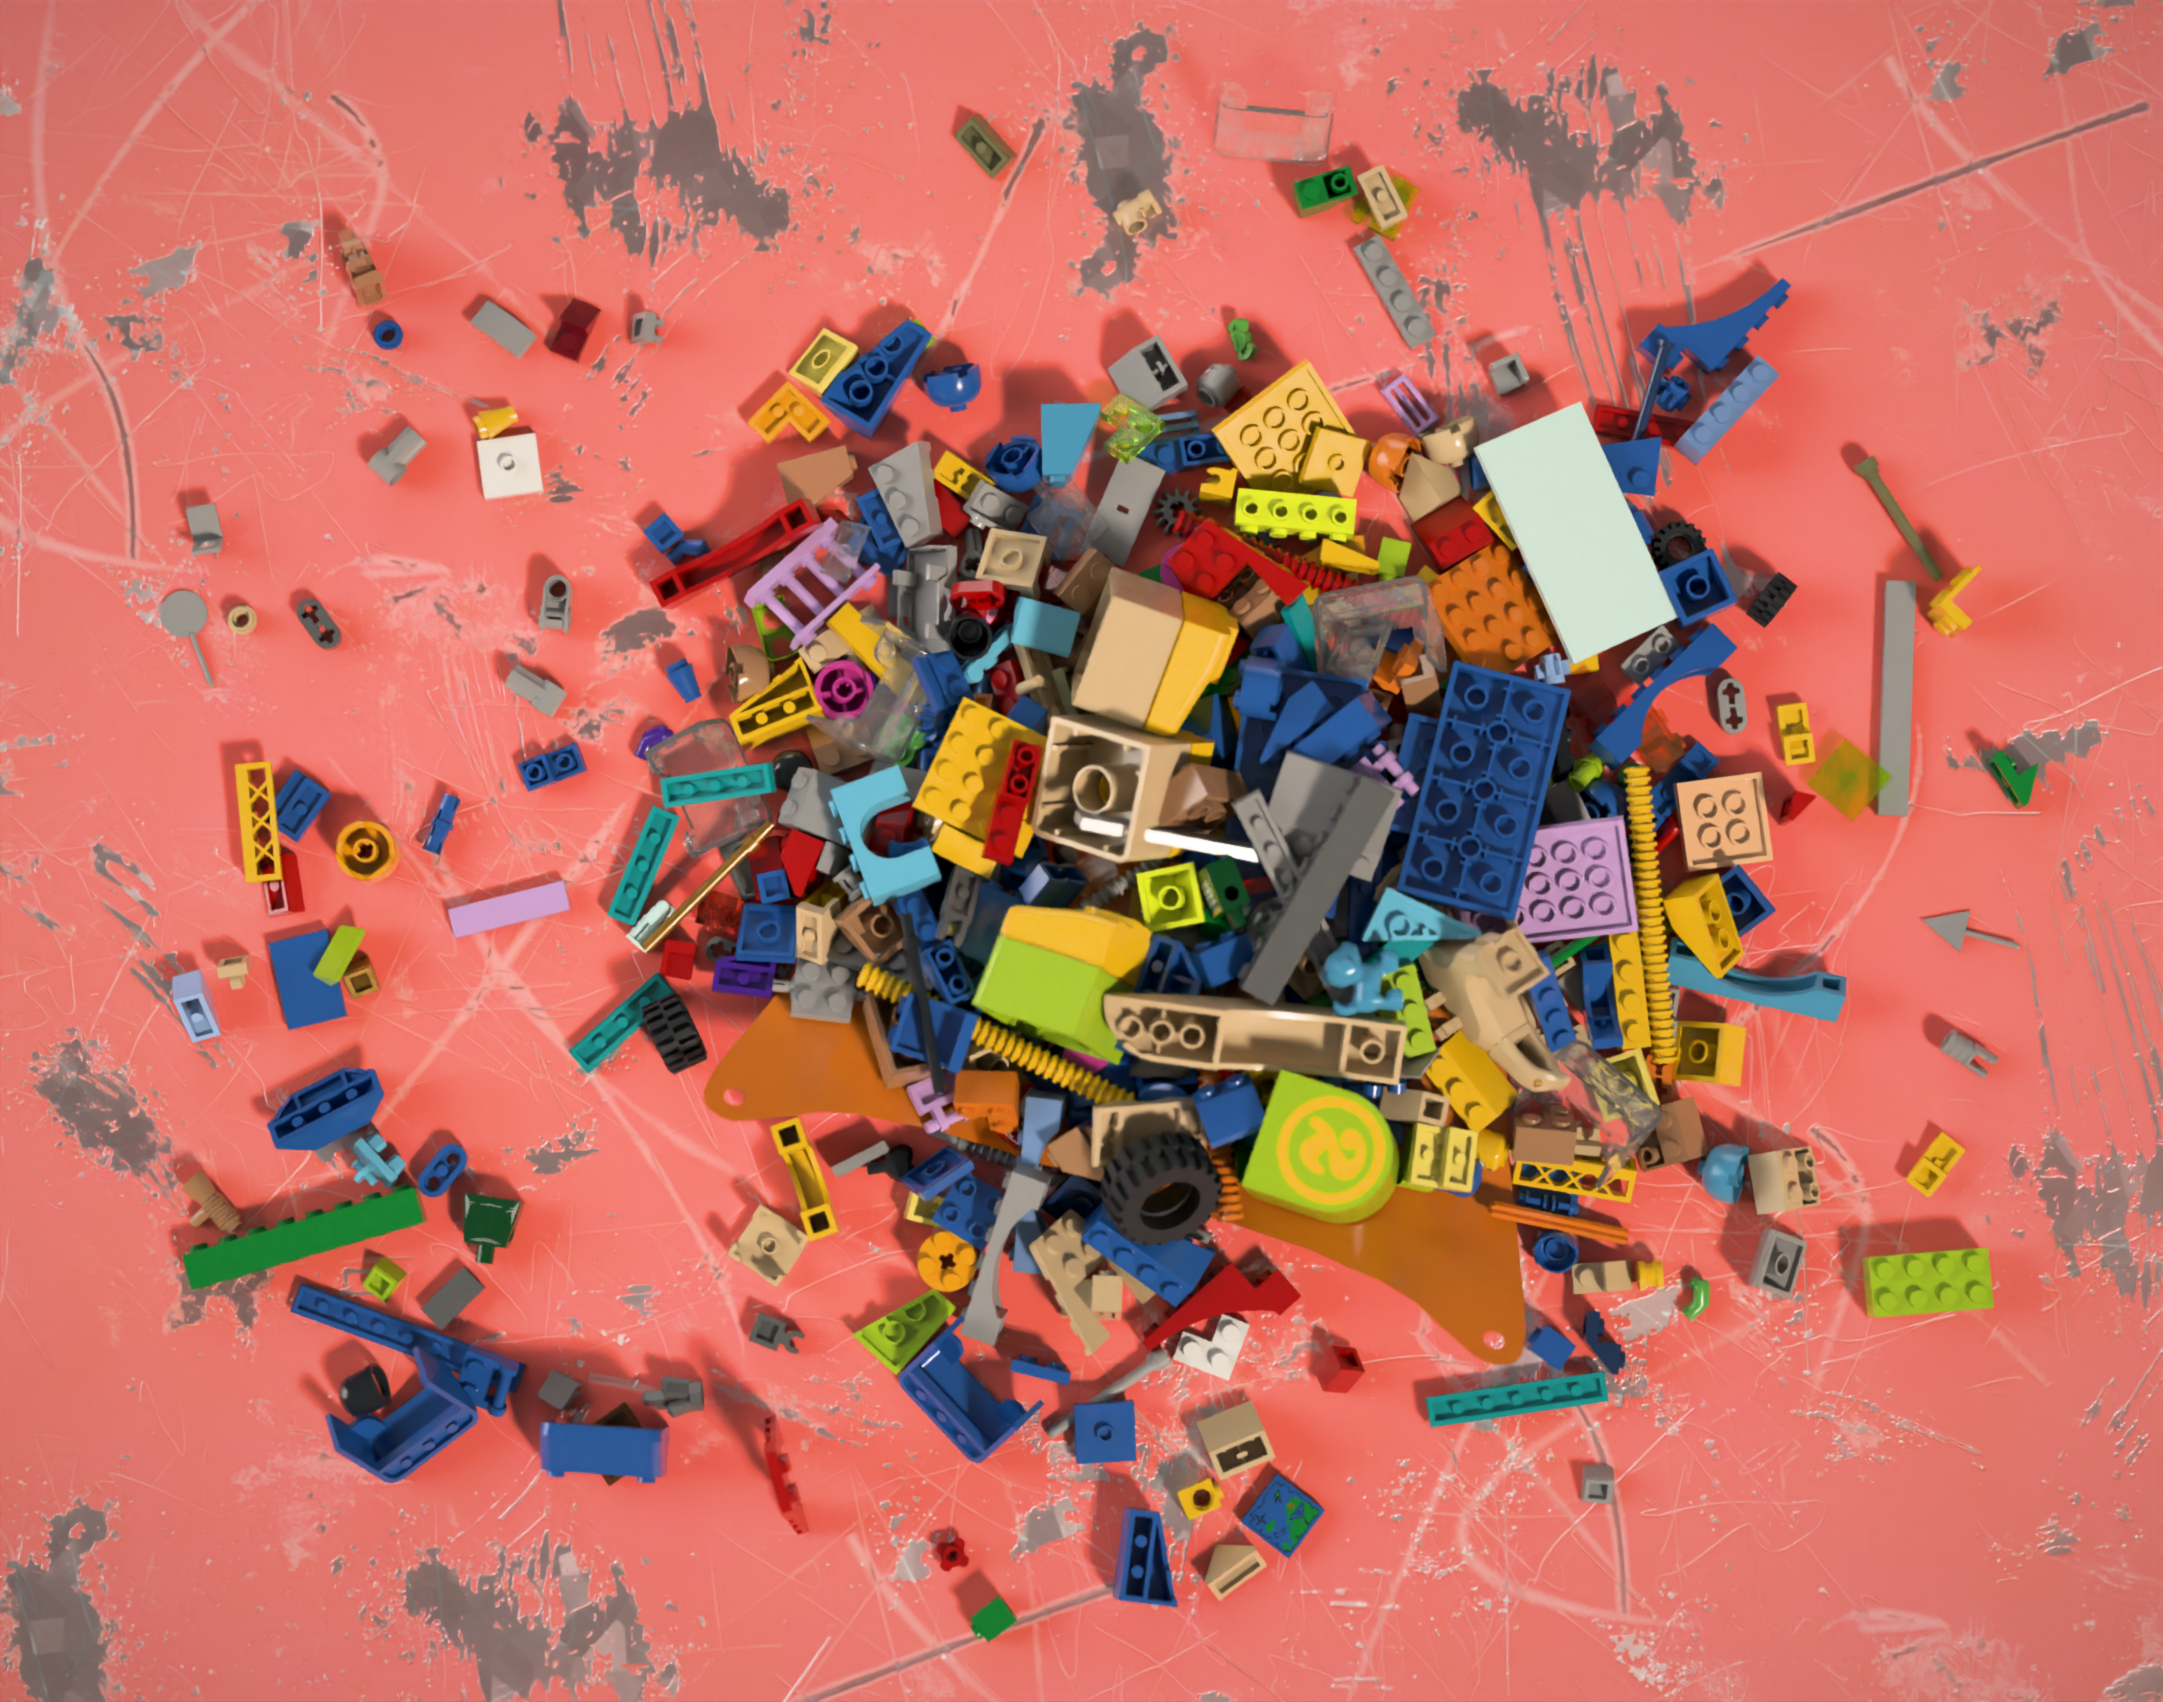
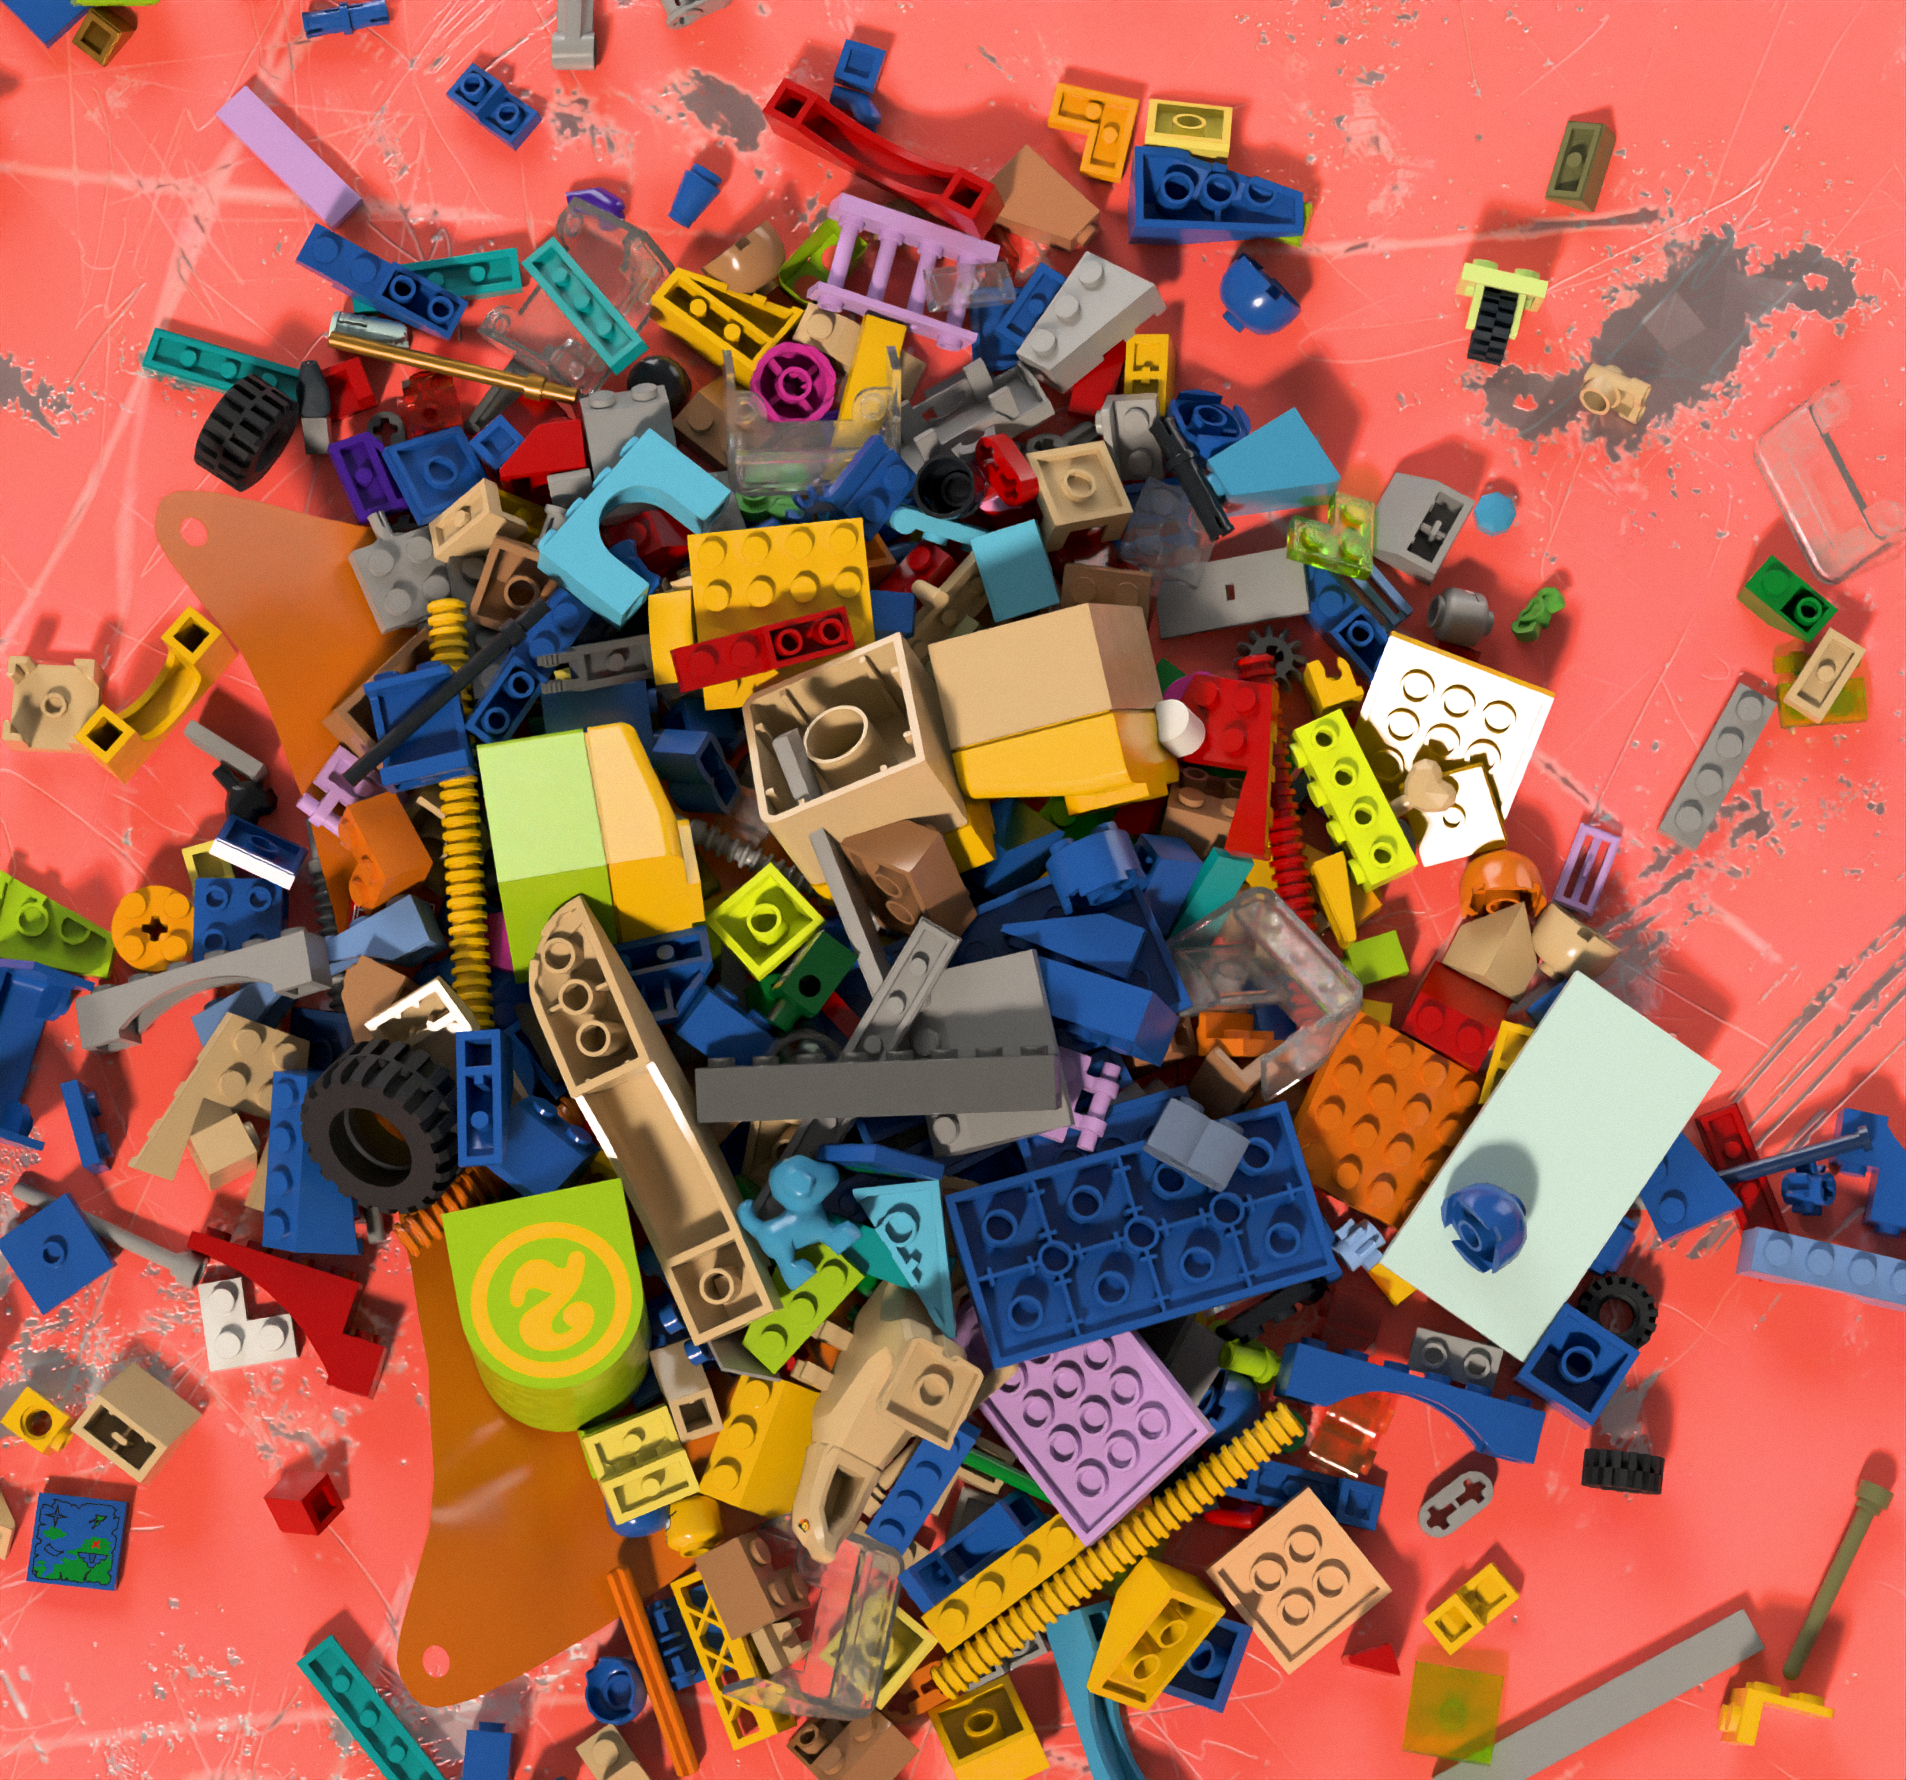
camera: 60 degrees right, 5 degrees down
light grey panel [1487,352,1530,397] -> none
none -> blue slope [295,223,469,341]
none -> black piece [296,360,334,454]
none -> blue slope [456,1029,514,1168]
none -> blue tile [816,1143,945,1180]
none -> sand blue brick [1142,1096,1250,1193]
none -> black pin [1149,416,1235,542]
none -> white brick [1155,699,1205,758]
none -> tan rock [1389,758,1457,819]
none -> blue cylinder [1441,1183,1527,1274]
none -> plate [1455,259,1549,366]
none -> dark azure tile [1472,492,1517,537]

